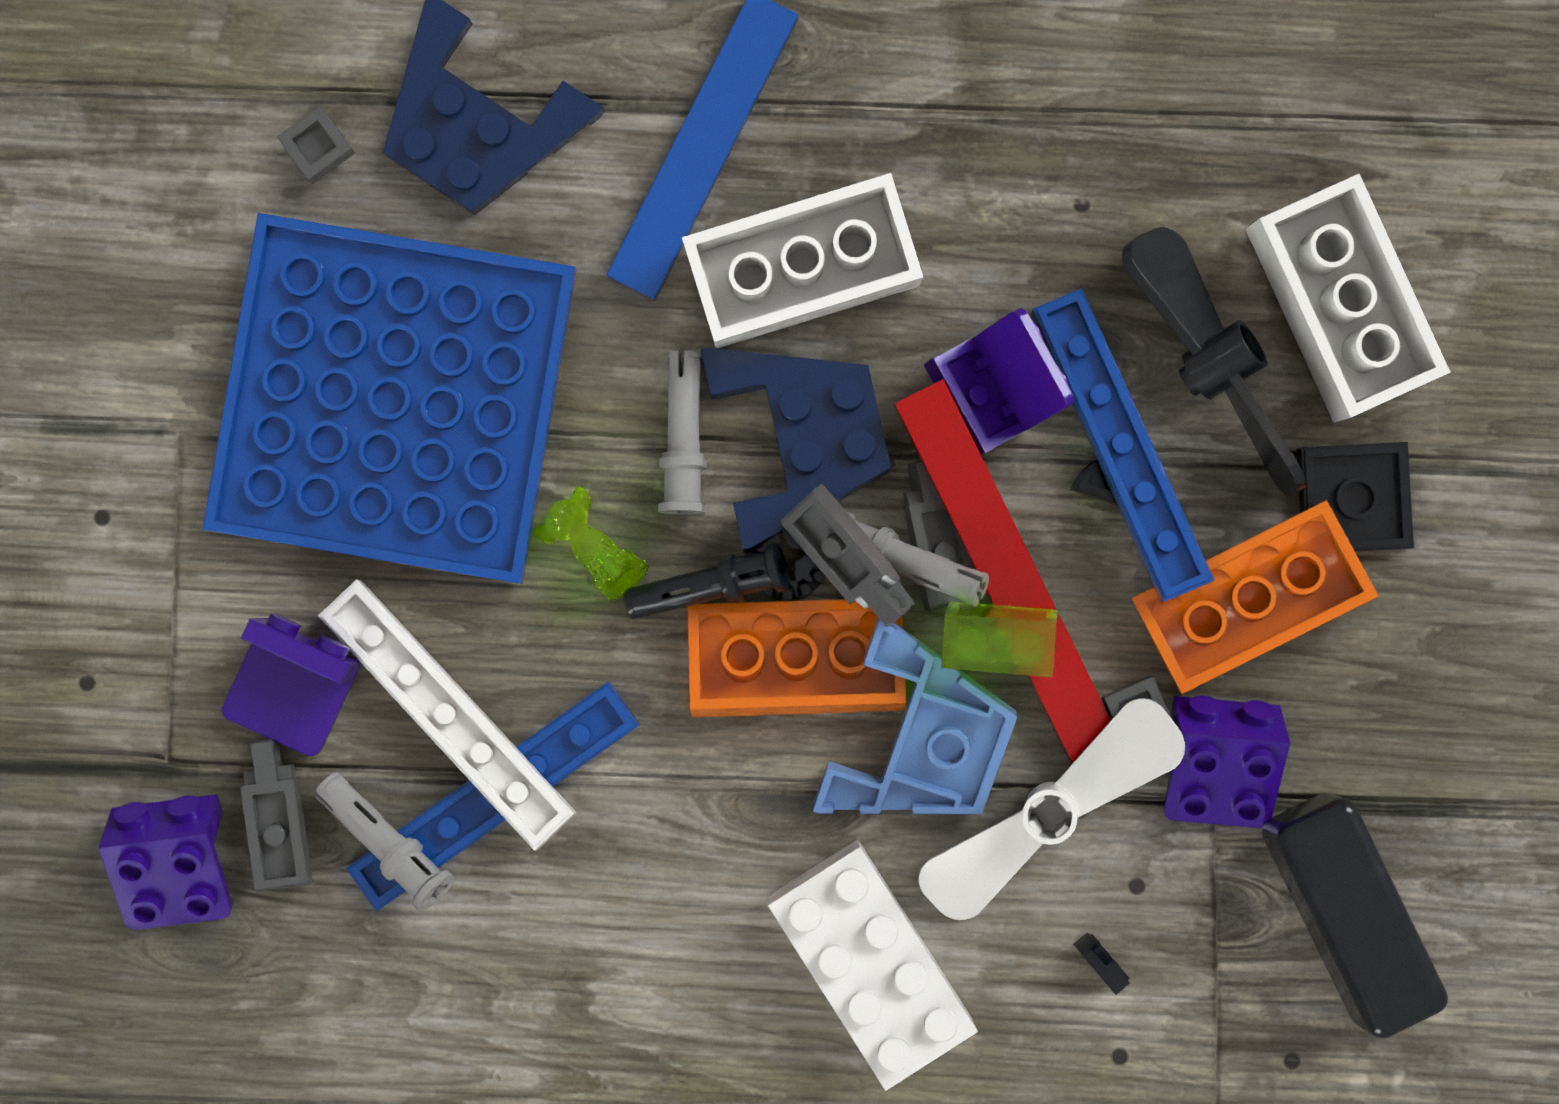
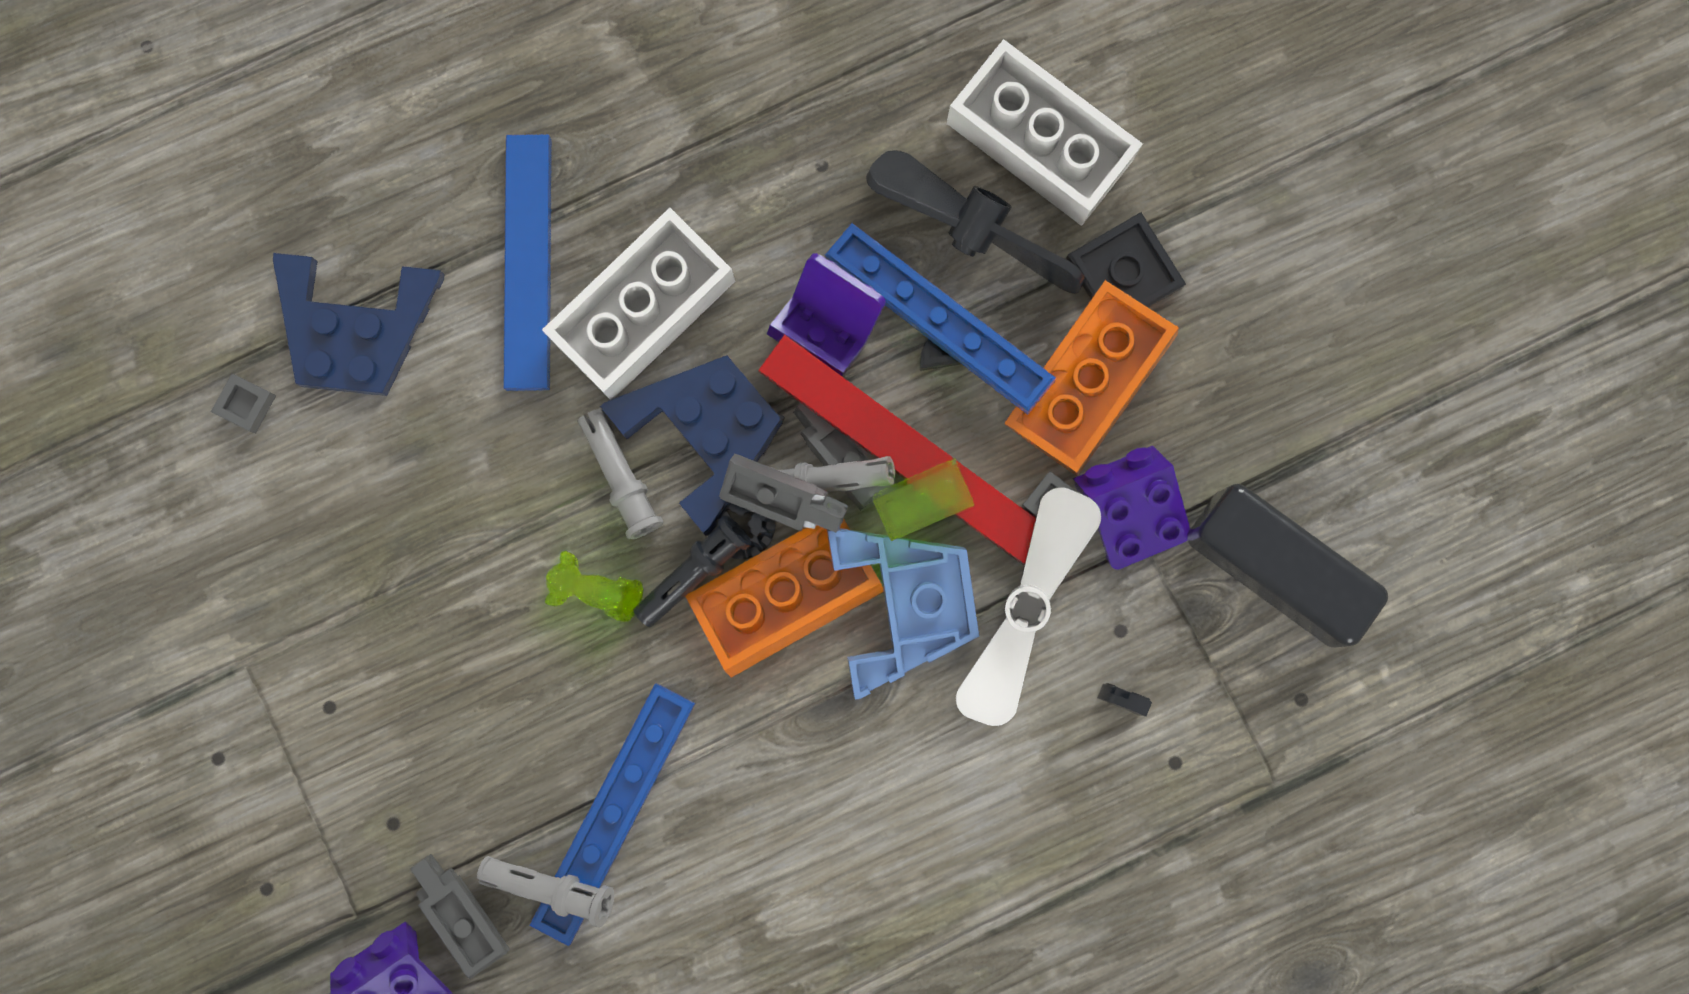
camera: 30 degrees left, 5 degrees down
blue plate [202,213,577,584] -> none
dark purple bracket [222,613,362,756] -> none
white tile [318,579,577,851] -> none
white brick [768,839,978,1091] -> none

